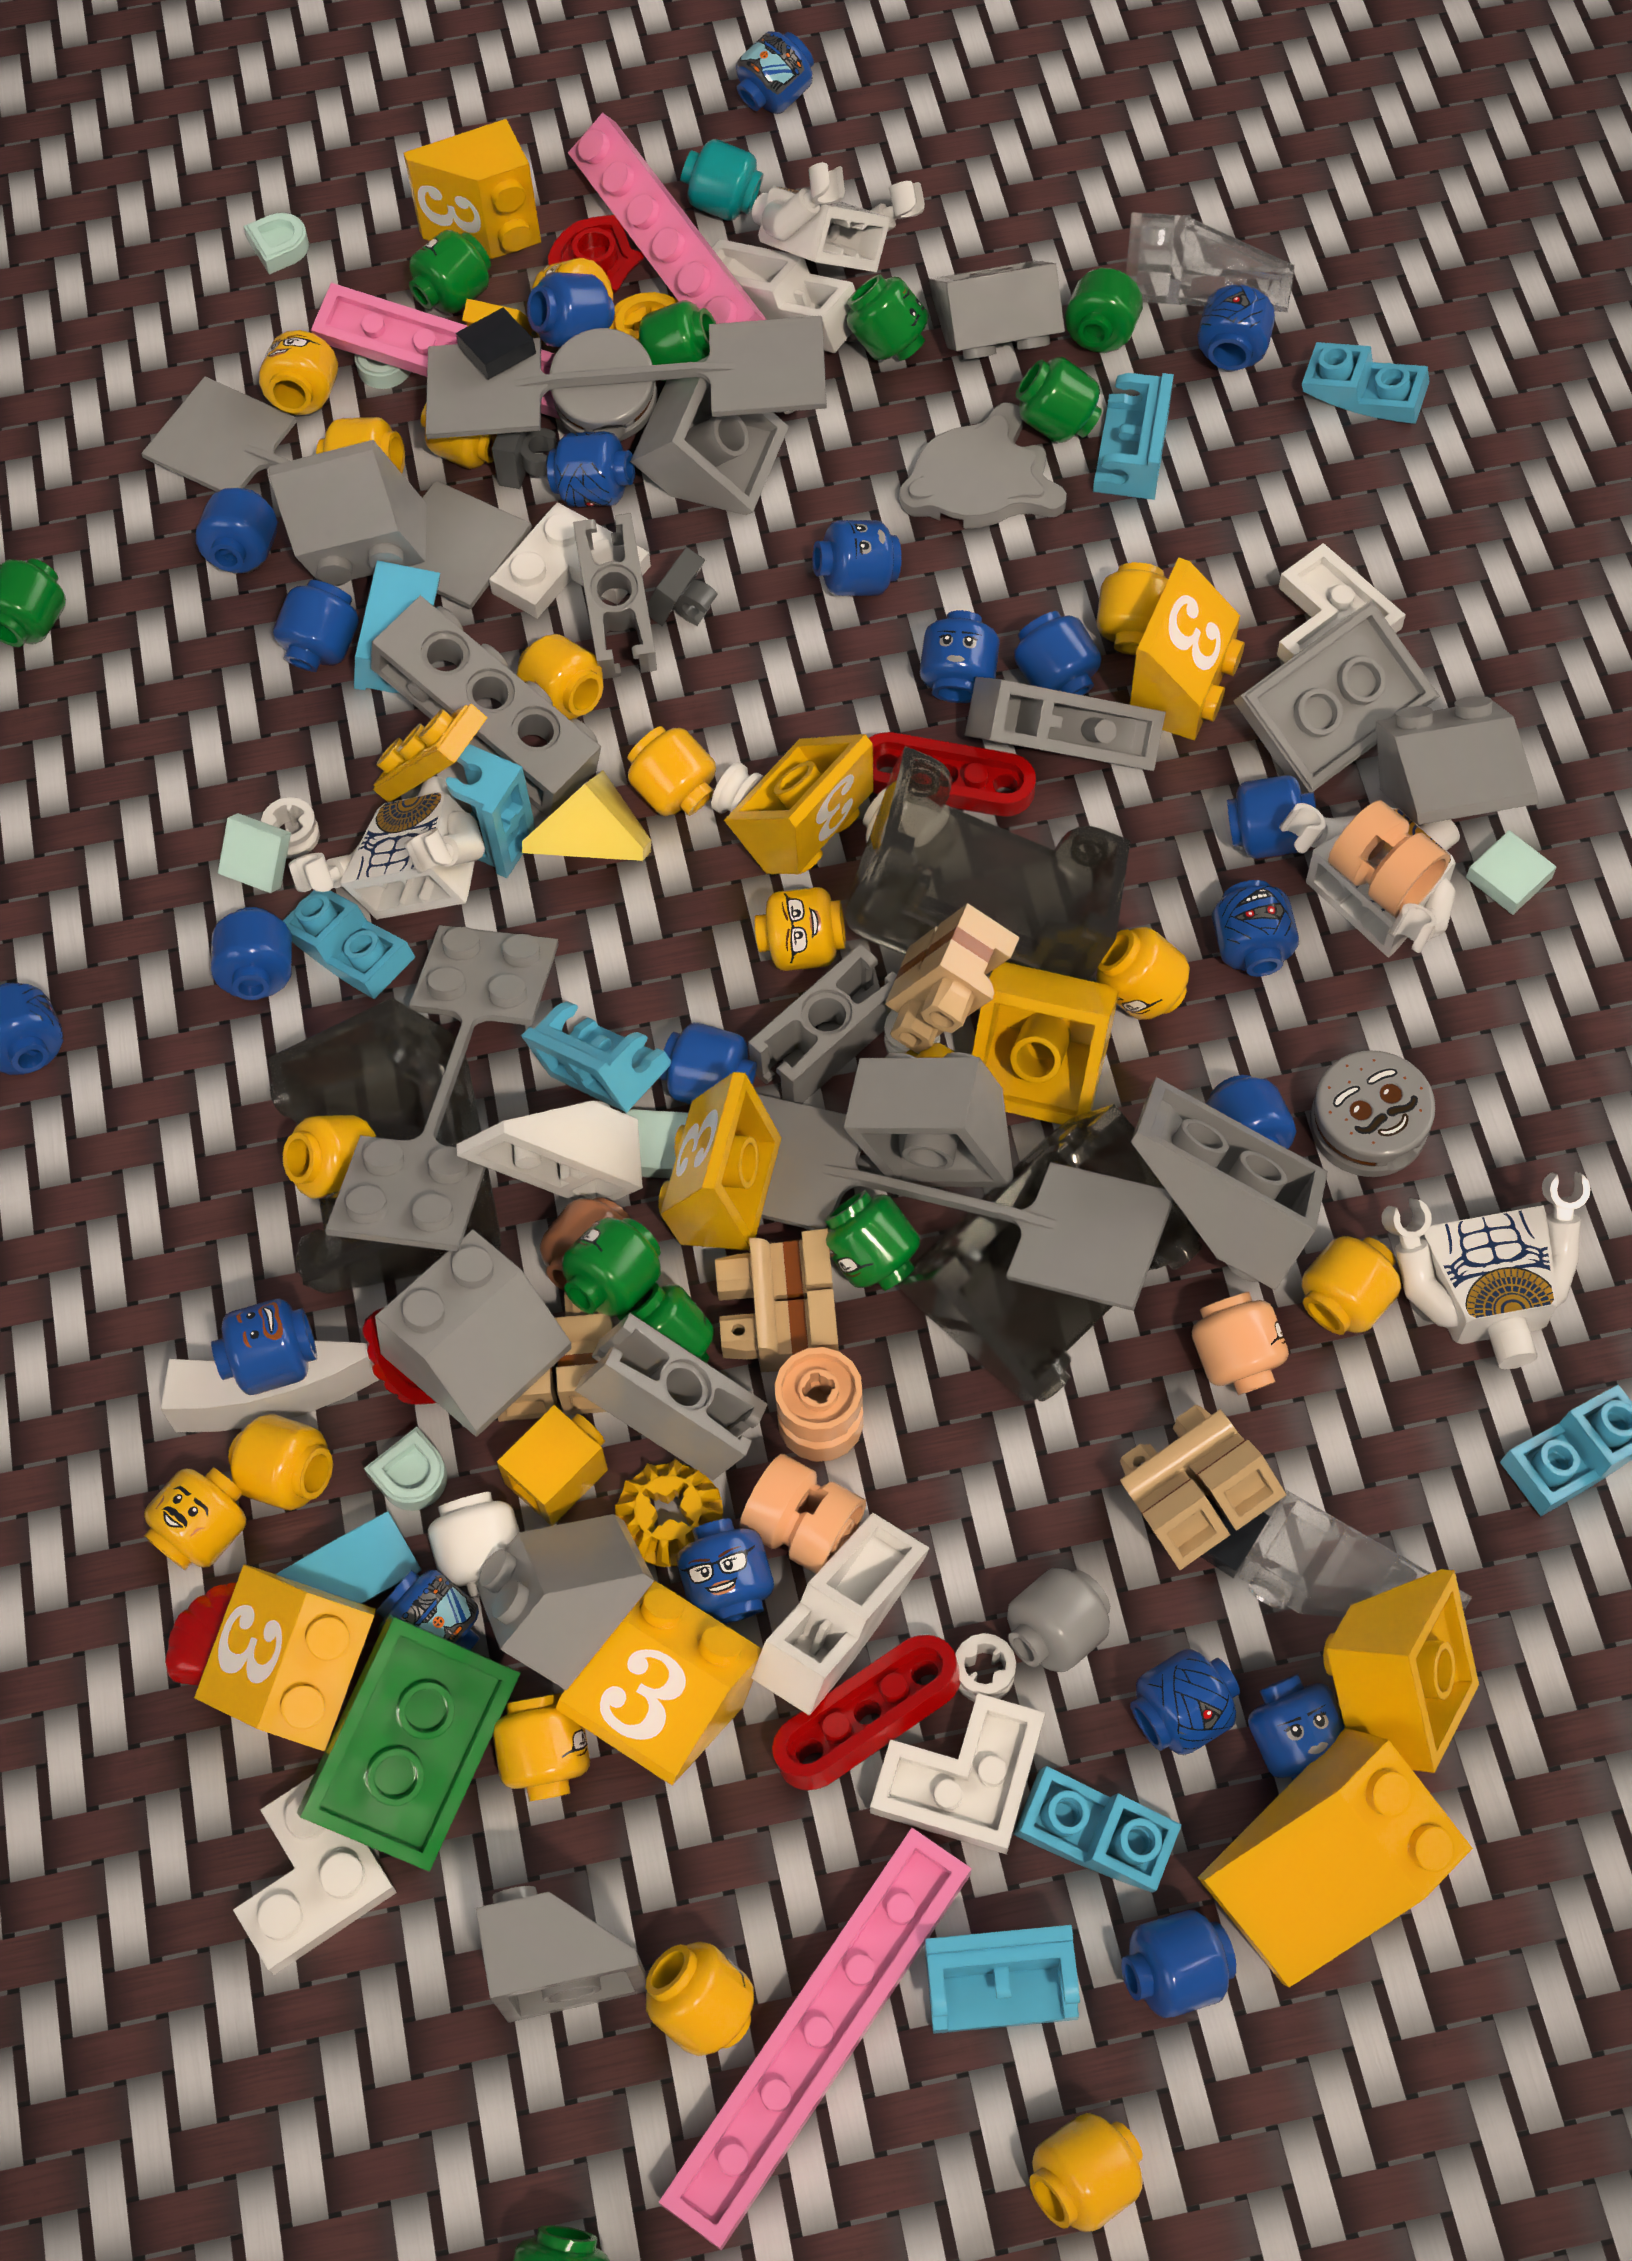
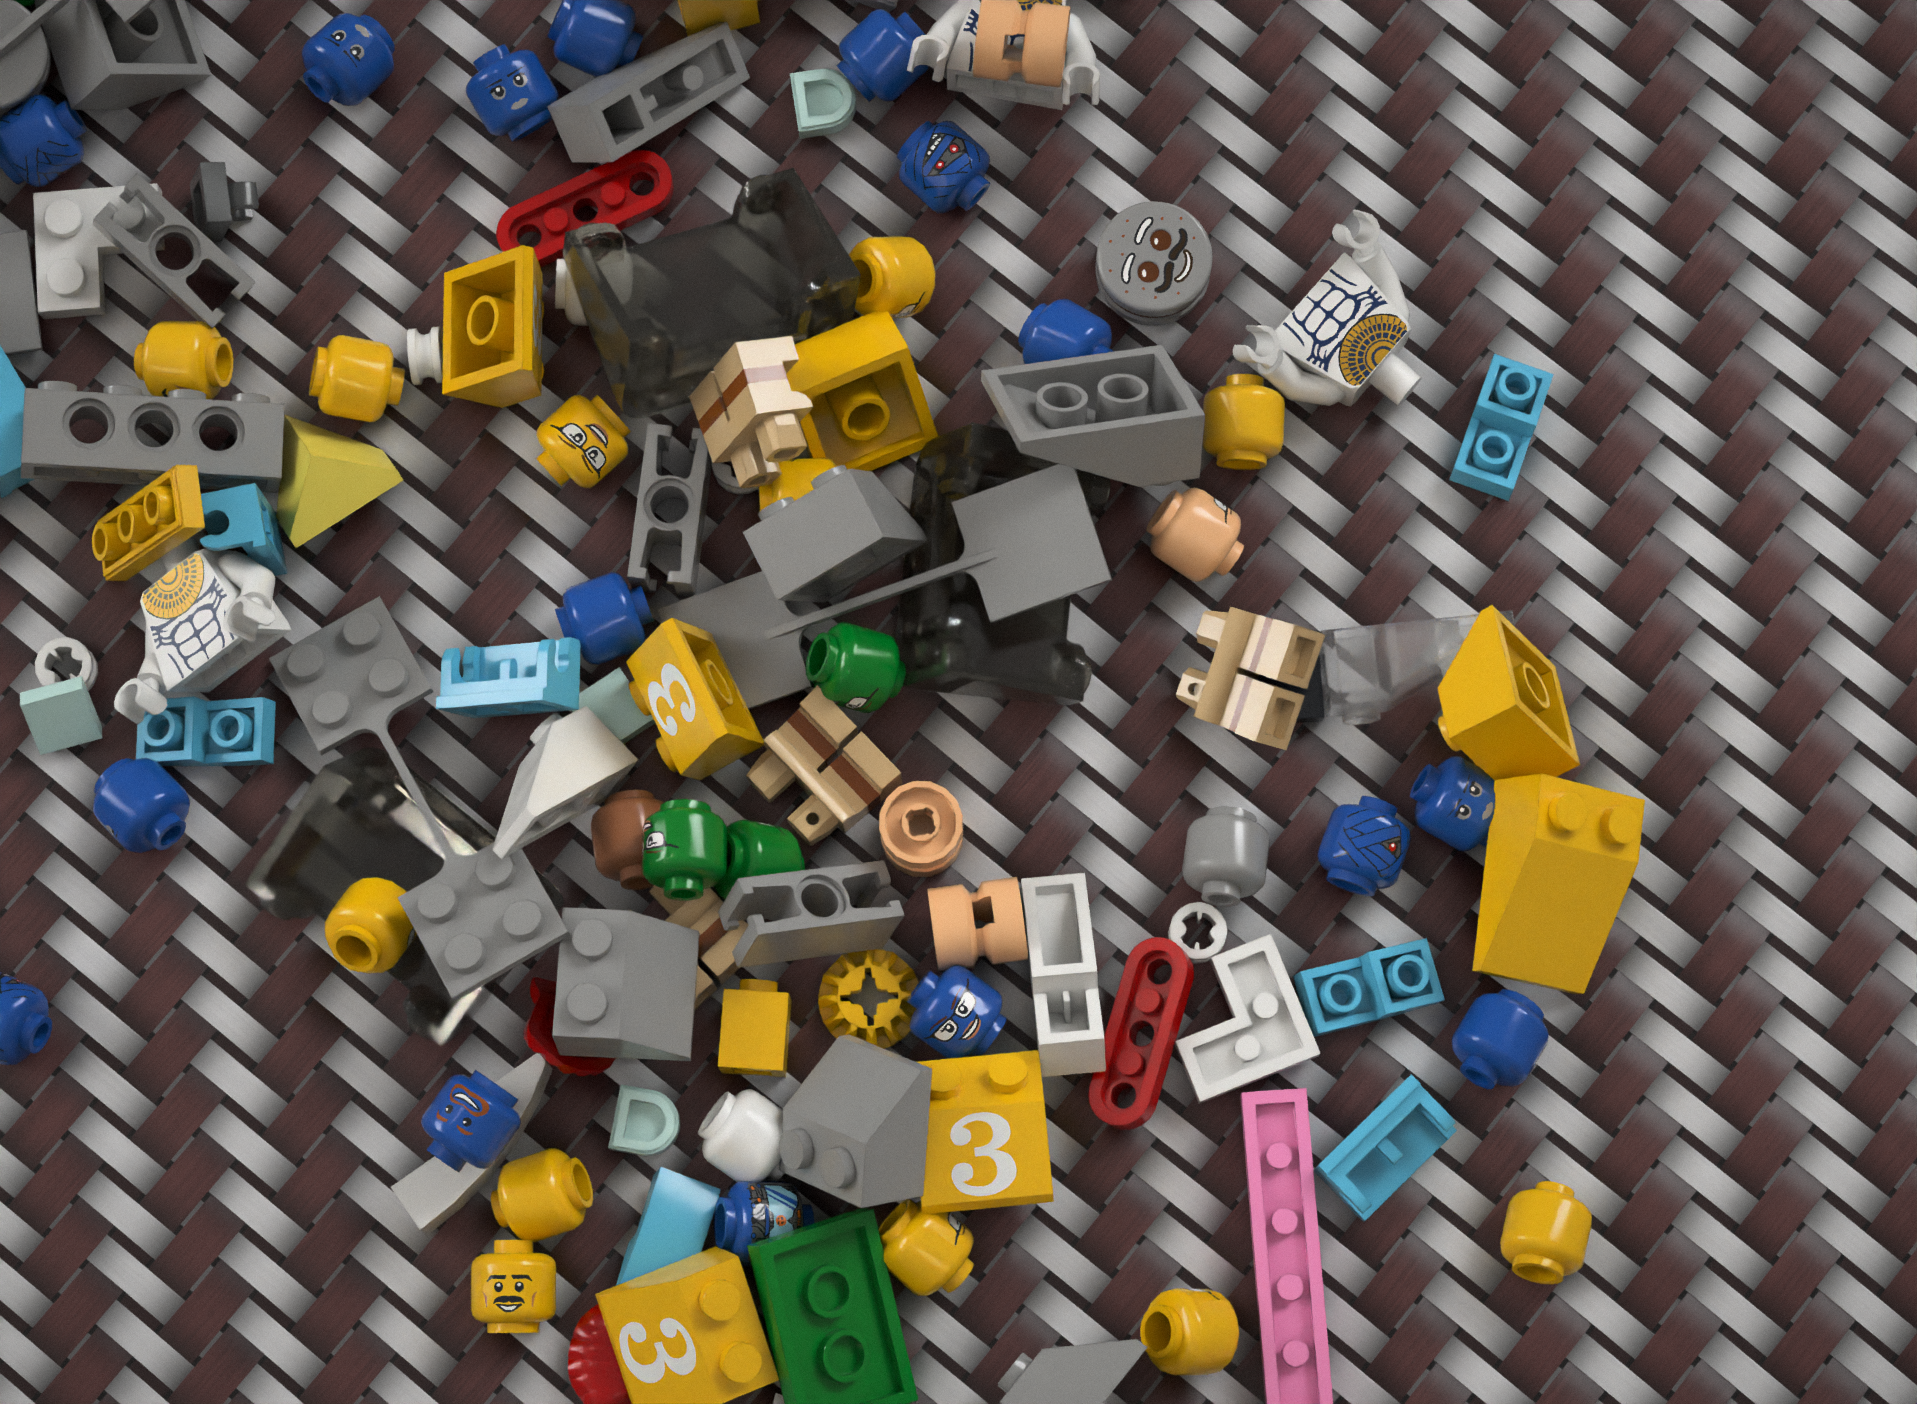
camera: 40 degrees left, 15 degrees up
none -> light aqua tile [790,69,856,139]

